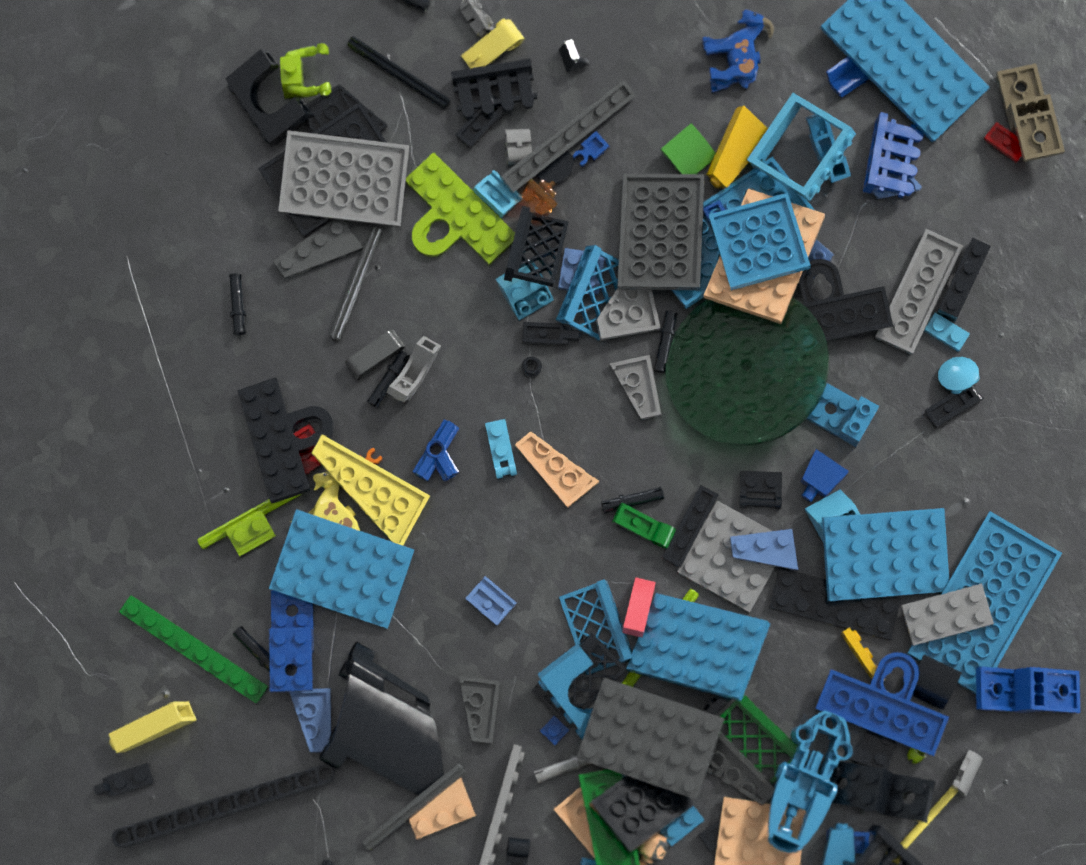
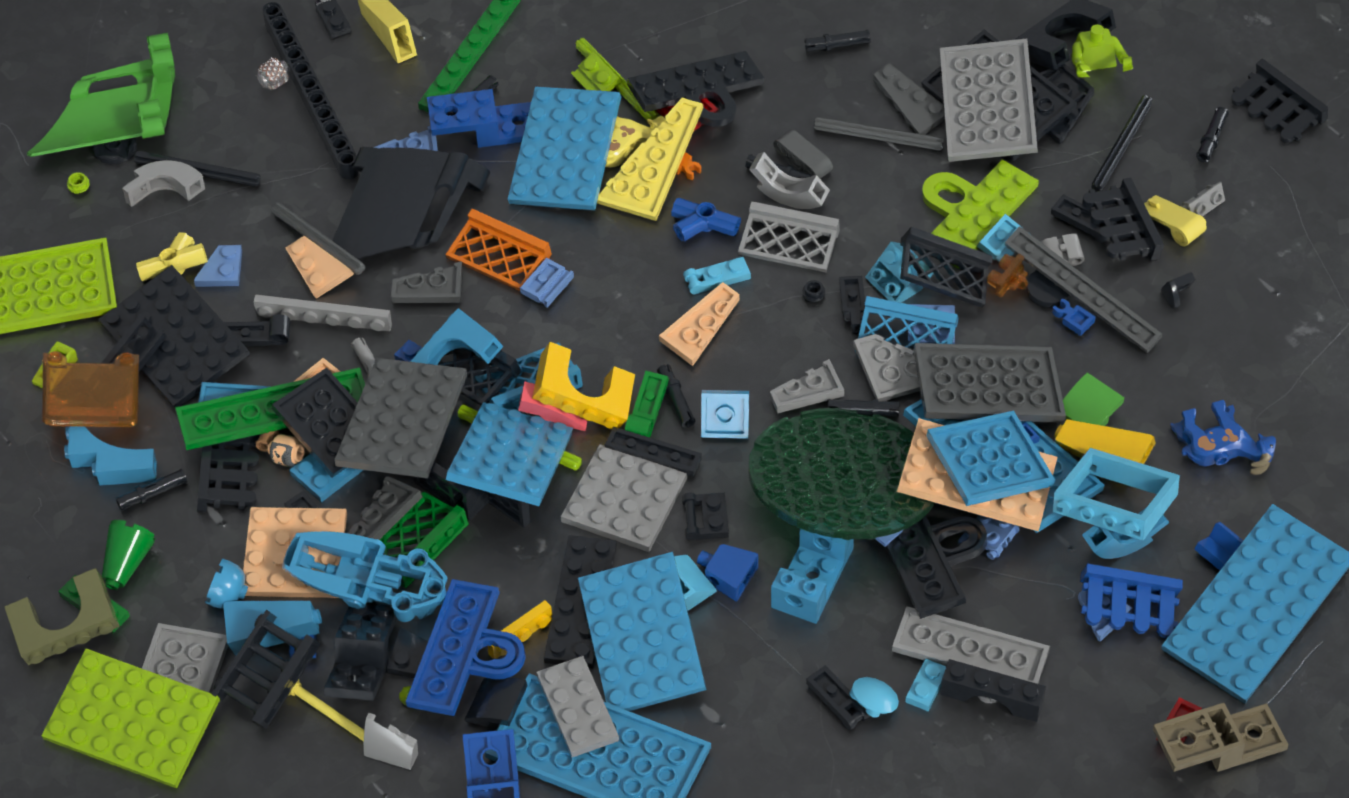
camera: 85 degrees right, 25 degrees down
medium blue wing [730,529,798,571] -> none
none -> clear head [256,58,290,90]
none -> orange fence [445,209,552,291]
none -> yellow arch [532,342,635,429]
none -> tile [701,390,749,439]
none -> light grey fence [738,201,840,273]

